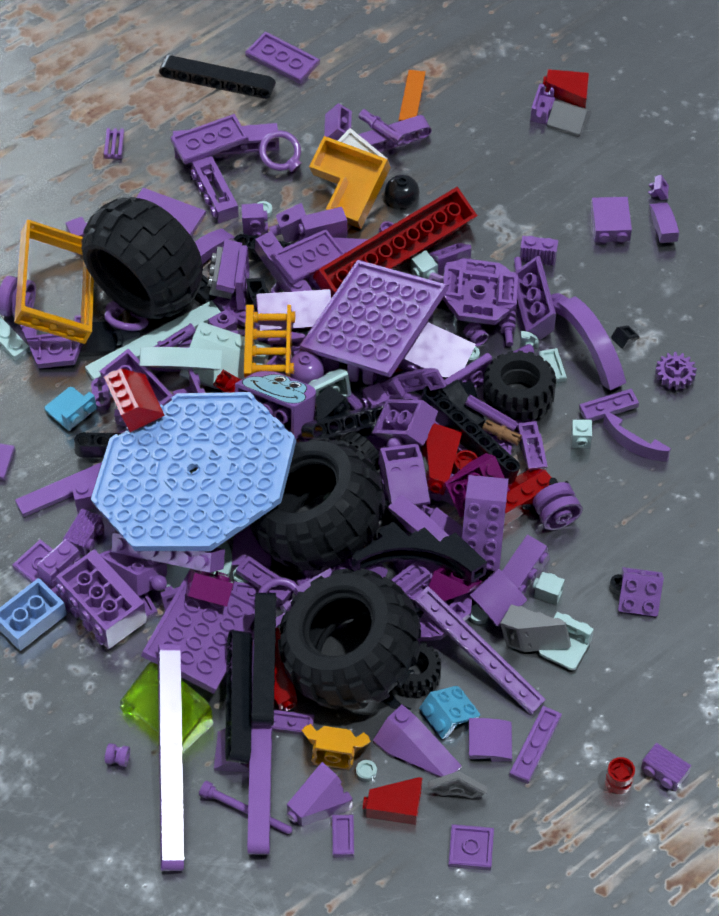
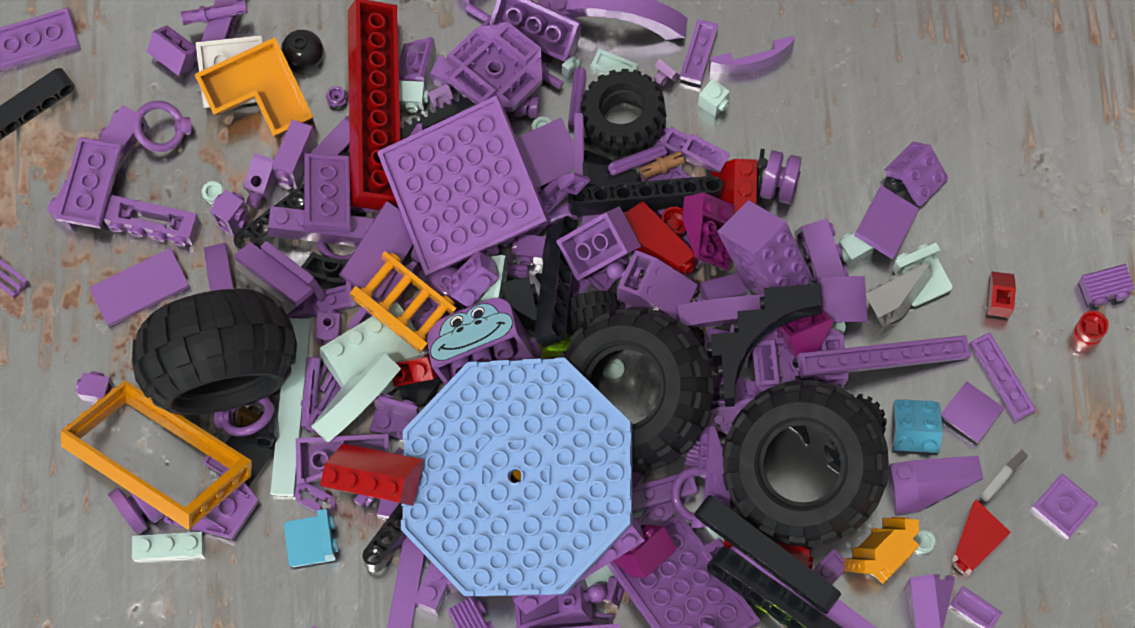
camera: 50 degrees left, 15 degrees up
none -> medium lavender brick [448,251,498,307]
none -> lavender tile [653,59,680,86]
none -> medium lavender tile [854,185,919,259]
none -> red slope [987,271,1016,318]

